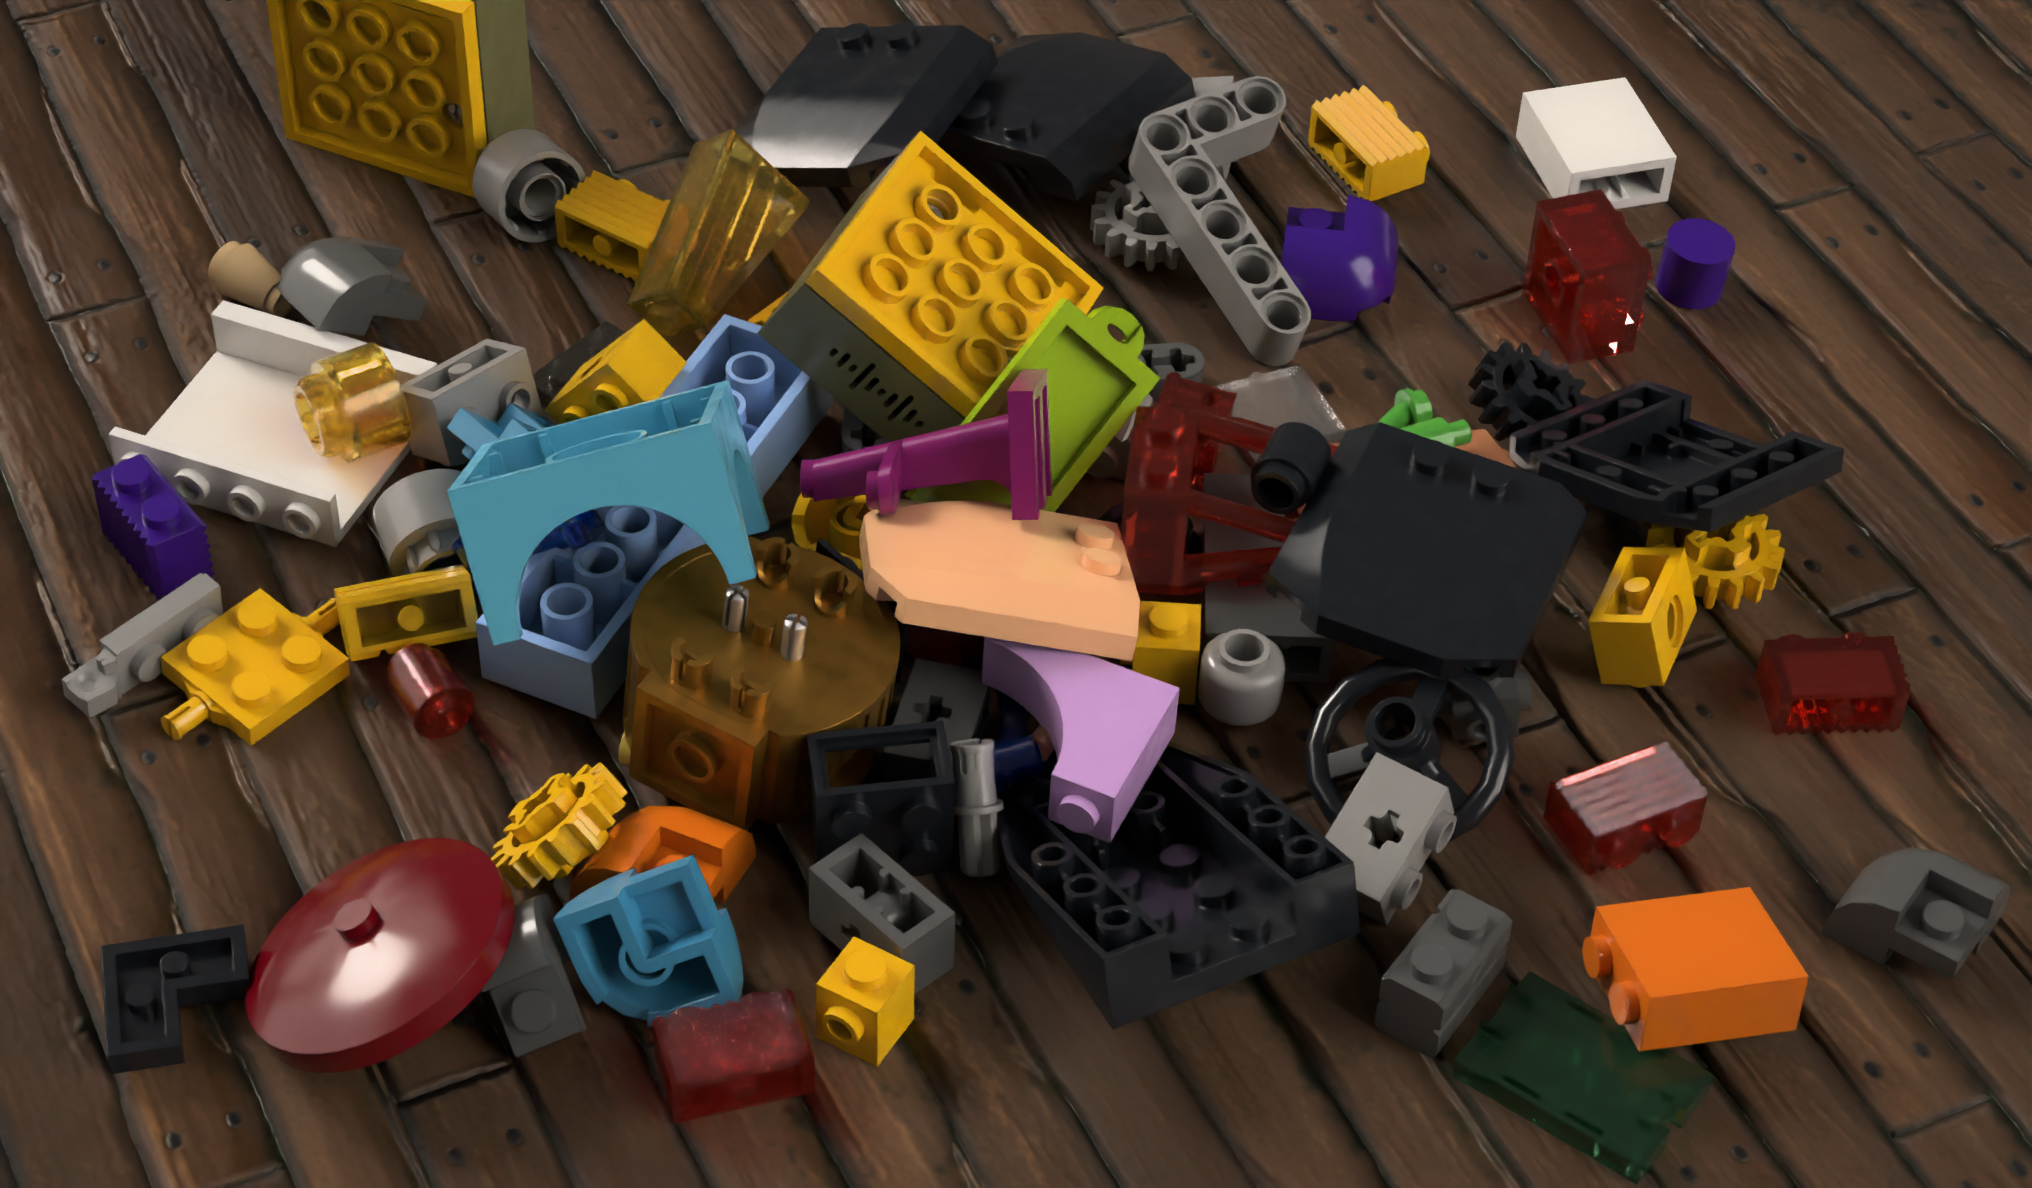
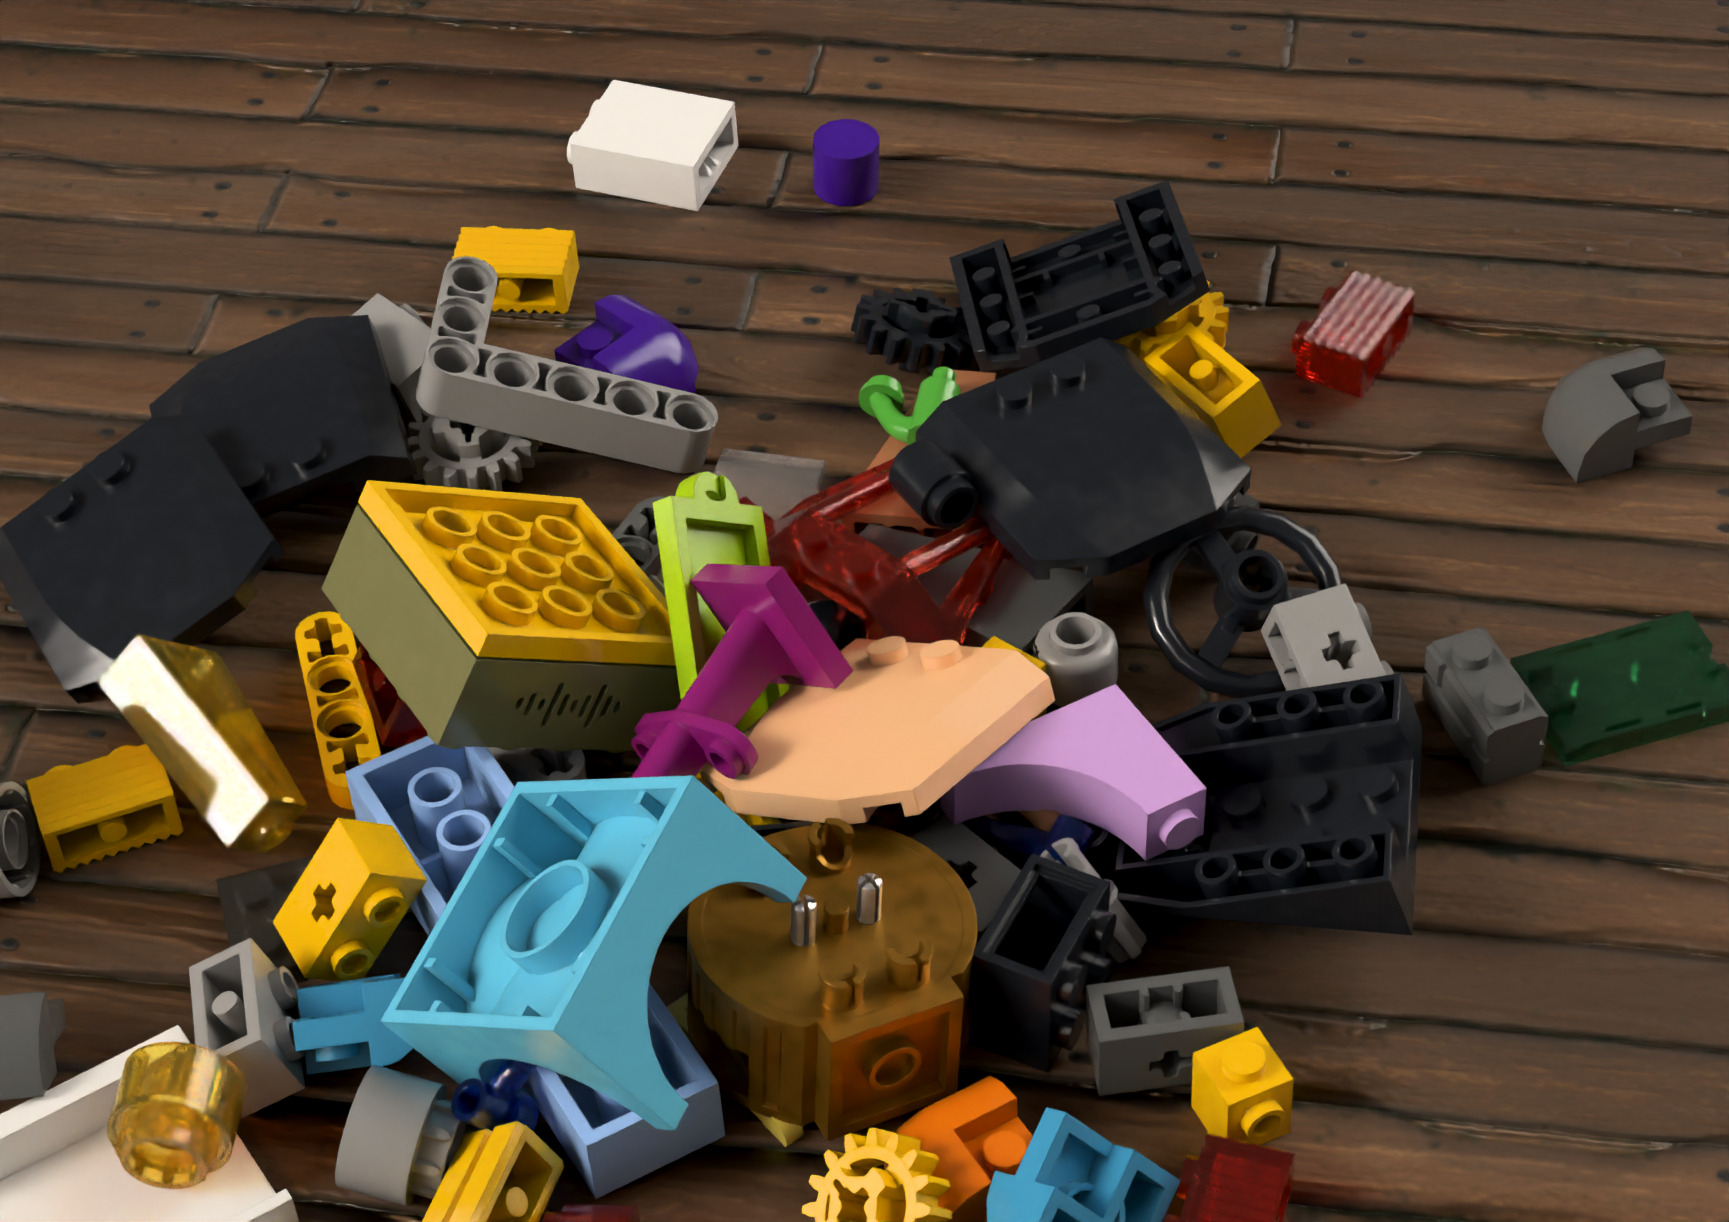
camera: 50 degrees left, 0 degrees up
clear red brick [1522,189,1653,364] -> none
clear red brick [1543,741,1708,875] -> none
orange brick [1582,887,1809,1052] -> none

